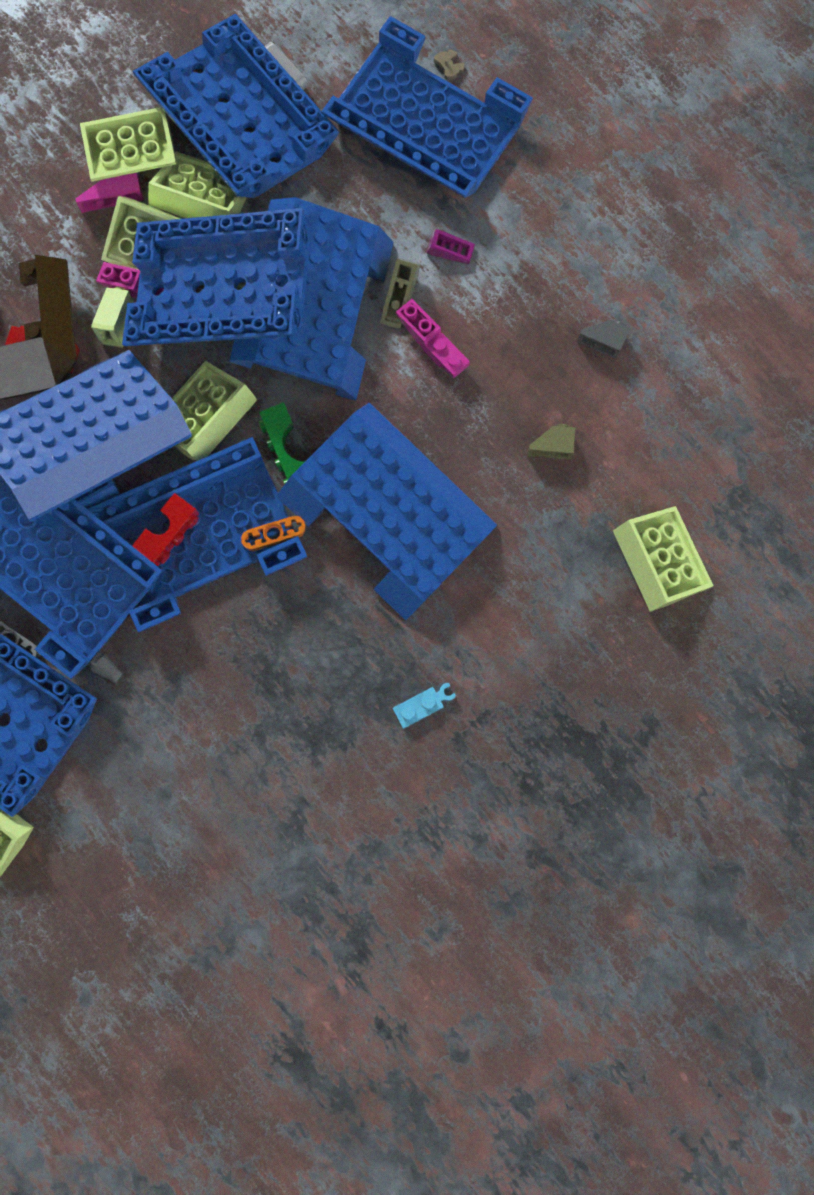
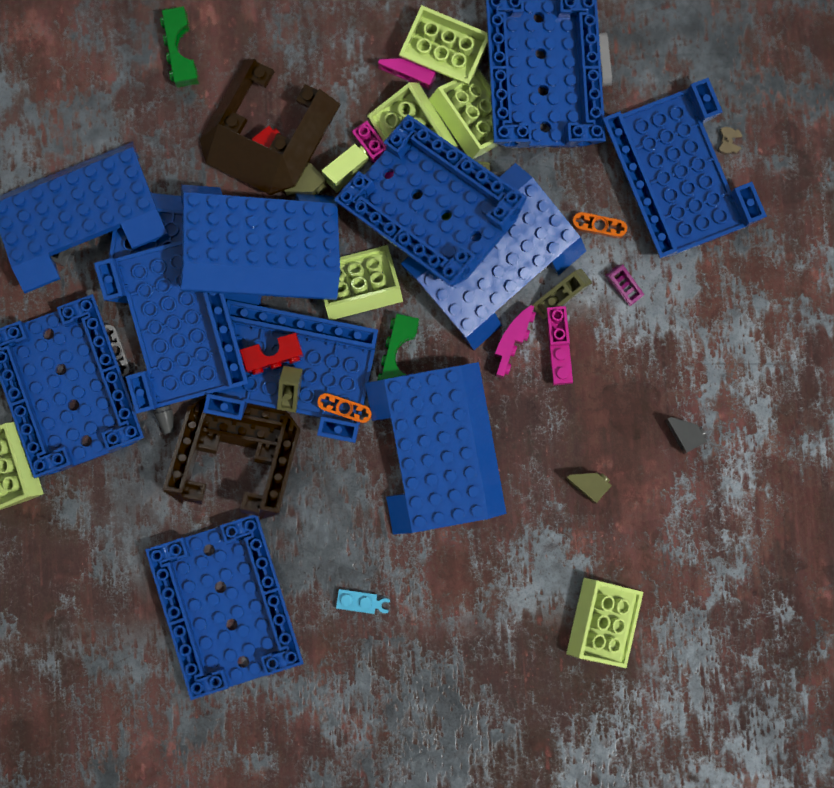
camera: 40 degrees right, 5 degrees up
none -> blue slope [145,515,304,700]
none -> dark brown slope [162,398,301,520]
none -> olive slope [277,366,303,413]
none -> olive slope [284,163,327,196]
none -> dark pink slope [494,305,536,378]
none -> orange beam [572,212,627,238]

